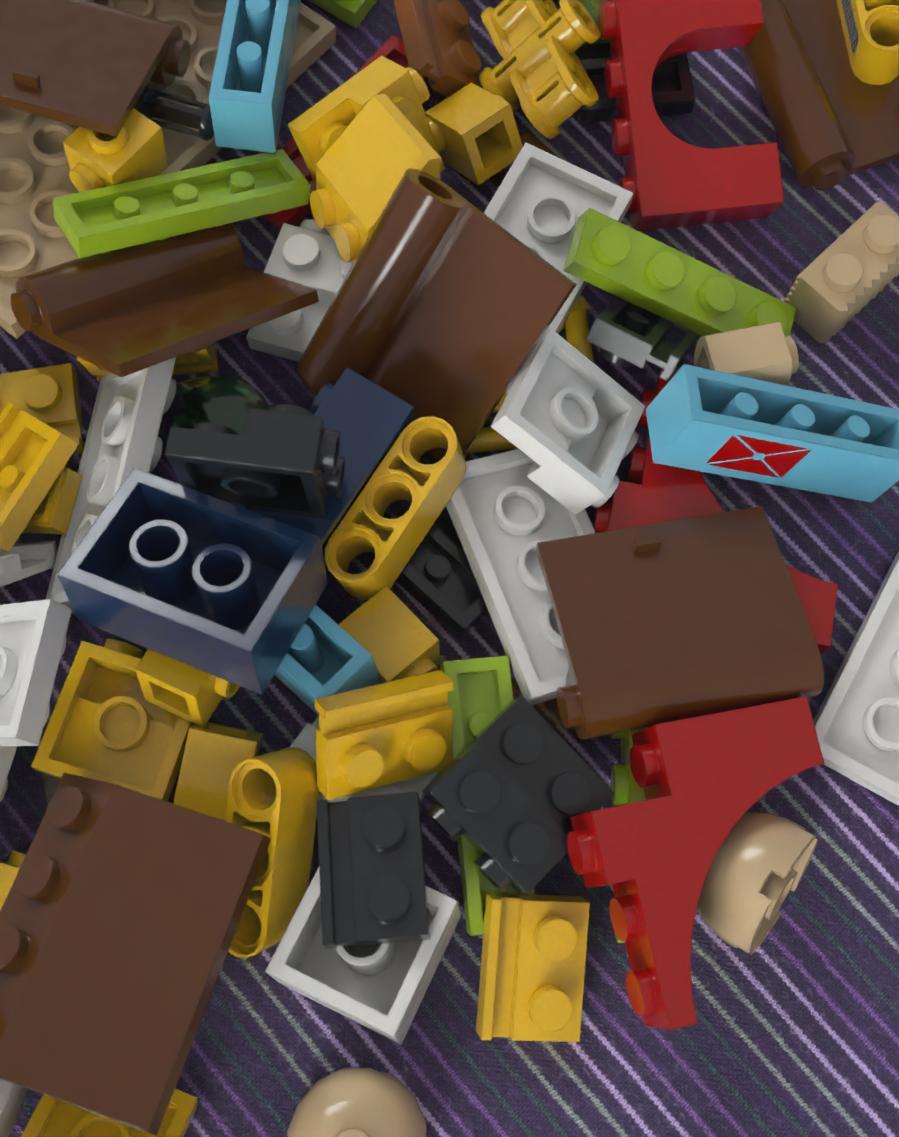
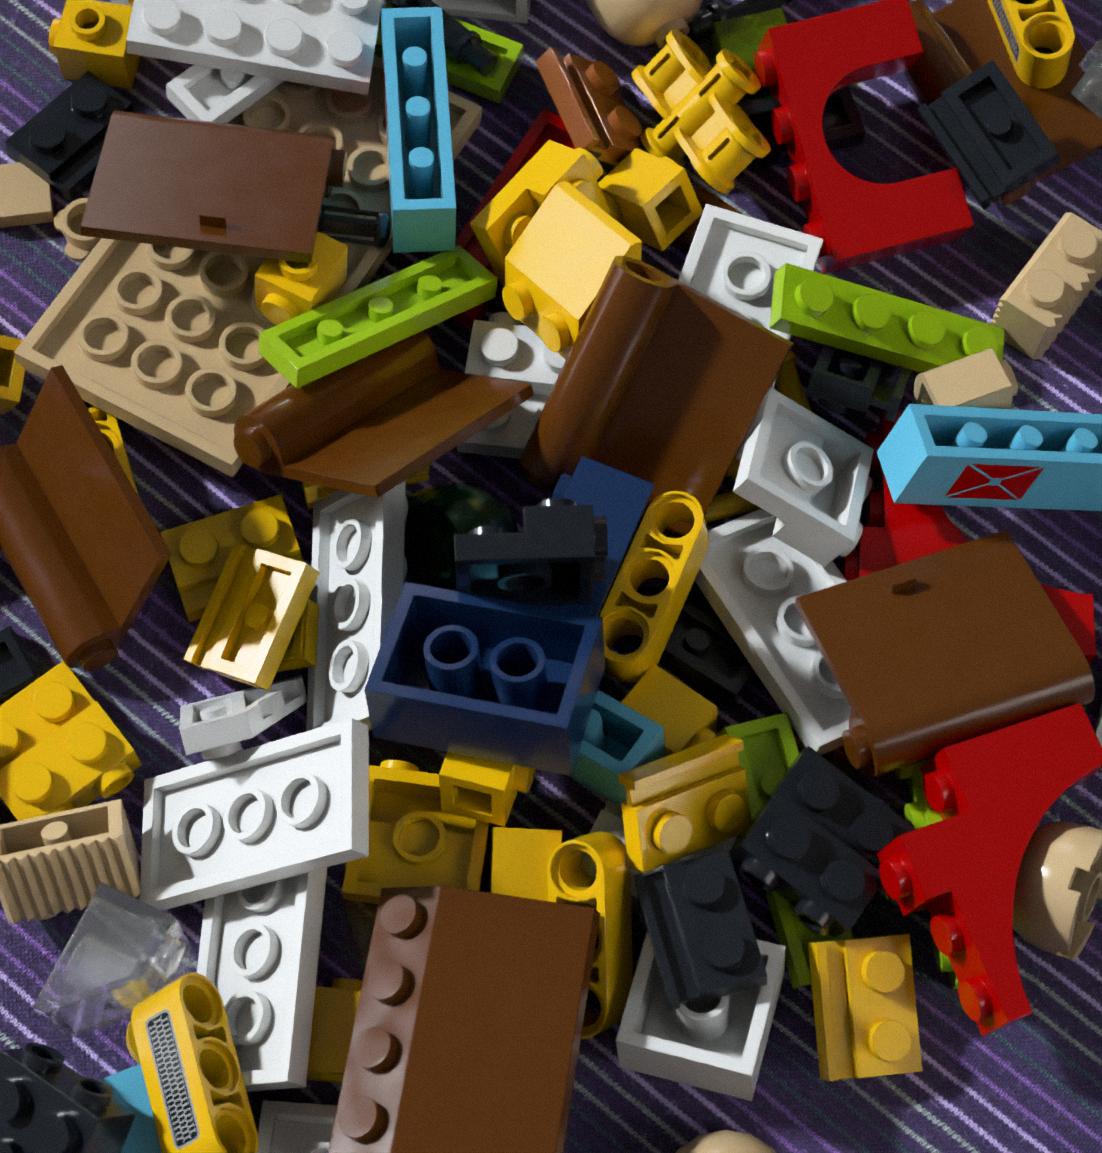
camera: 10 degrees left, 5 degrees down
none -> black plate [918,60,1060,210]

